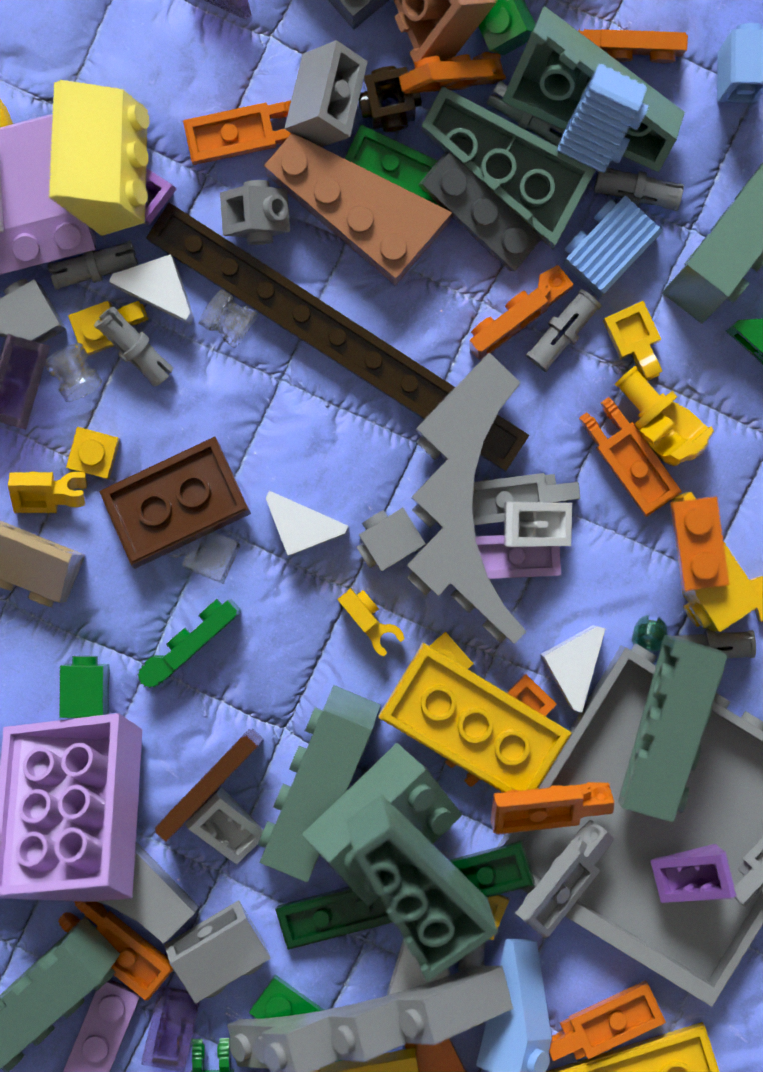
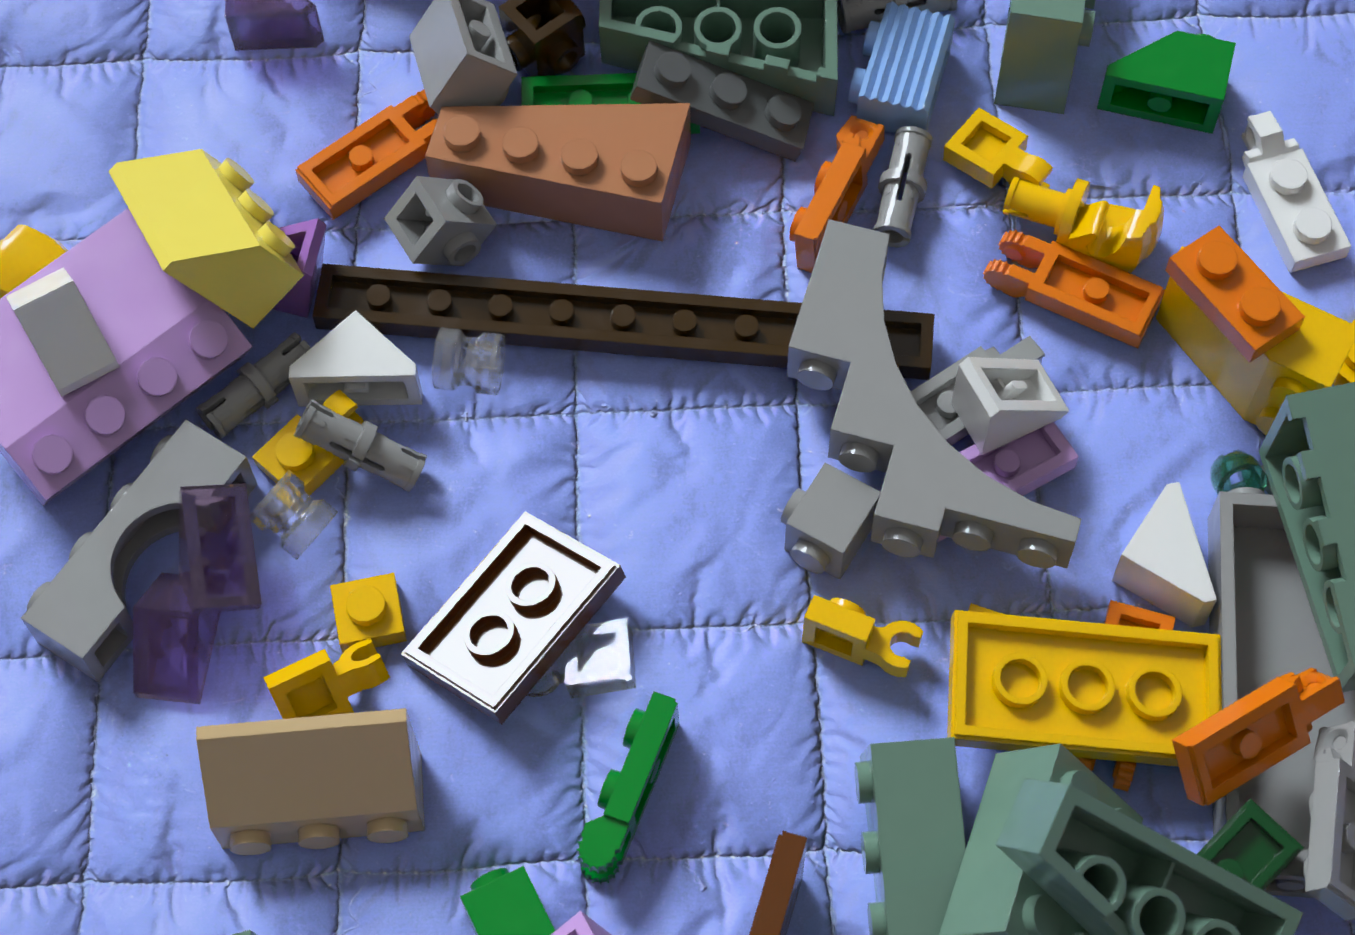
camera: 30 degrees left, 25 degrees down
white slope [266,491,349,556] -> none

